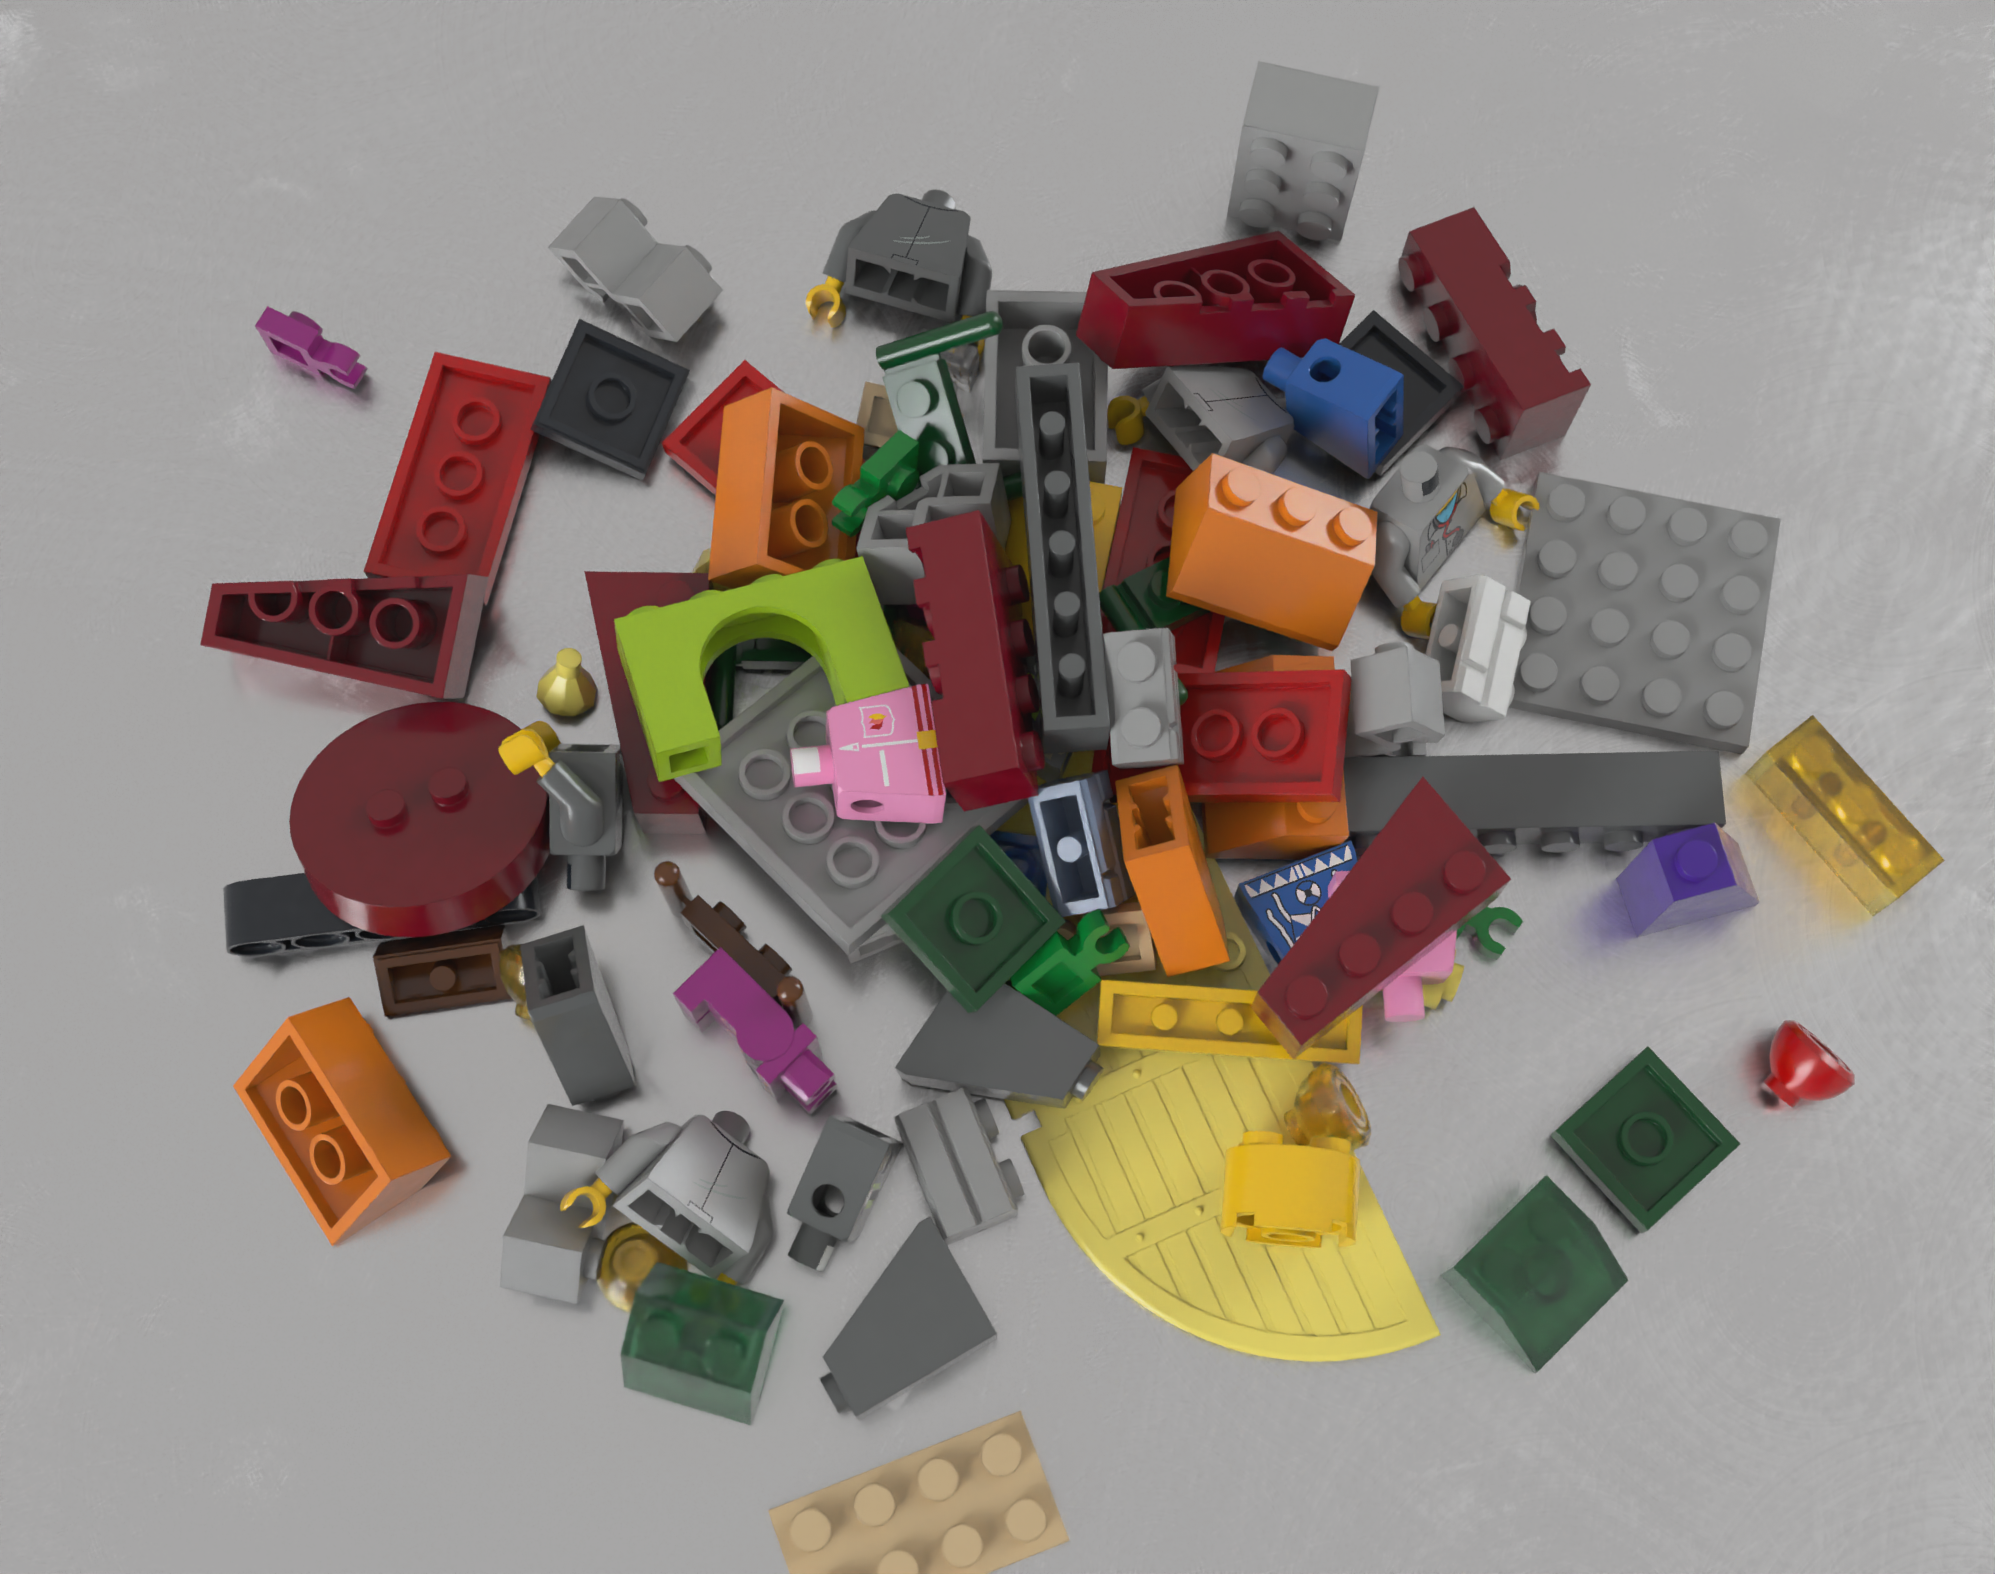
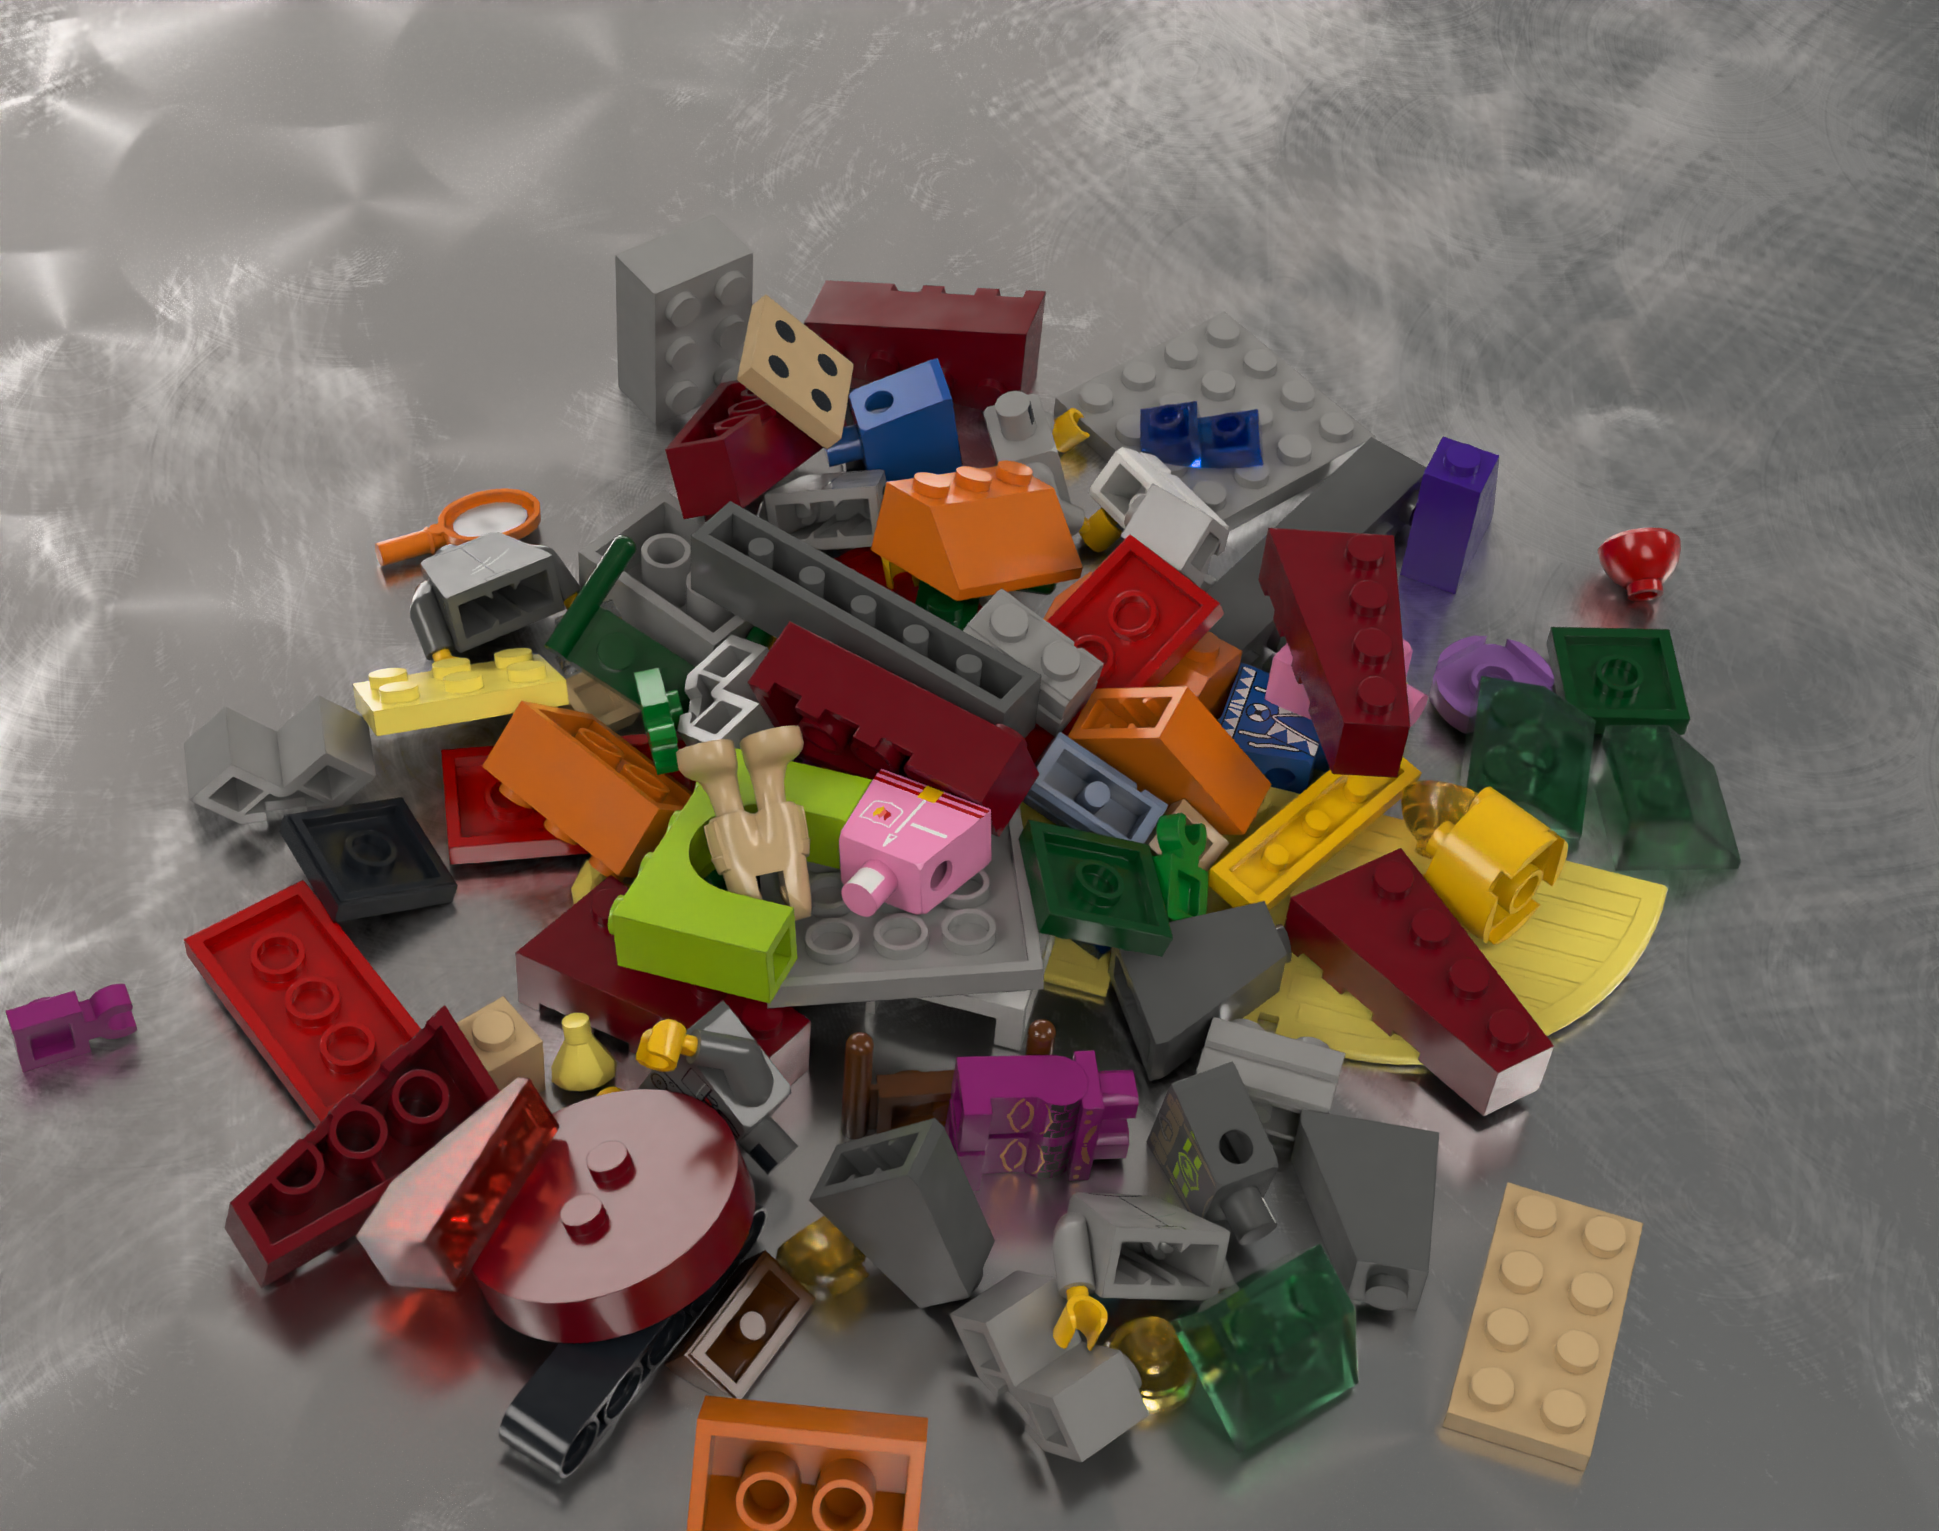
camera: 55 degrees left, 25 degrees down
clear yellow brick [1745,715,1945,917] -> none
none -> light yellow plate [353,648,569,736]
none -> clear red slope [356,1077,560,1291]
none -> orange piece [375,488,541,566]
none -> tan brick [457,996,546,1109]
none -> tan piece [676,725,812,921]
none -> tan tile [737,294,854,449]
none -> clear blue slope [1140,401,1264,469]
none -> dark red wedge [1284,848,1554,1116]
none -> medium lavender plate [1428,636,1555,749]
none -> clear green slope [1455,676,1596,840]

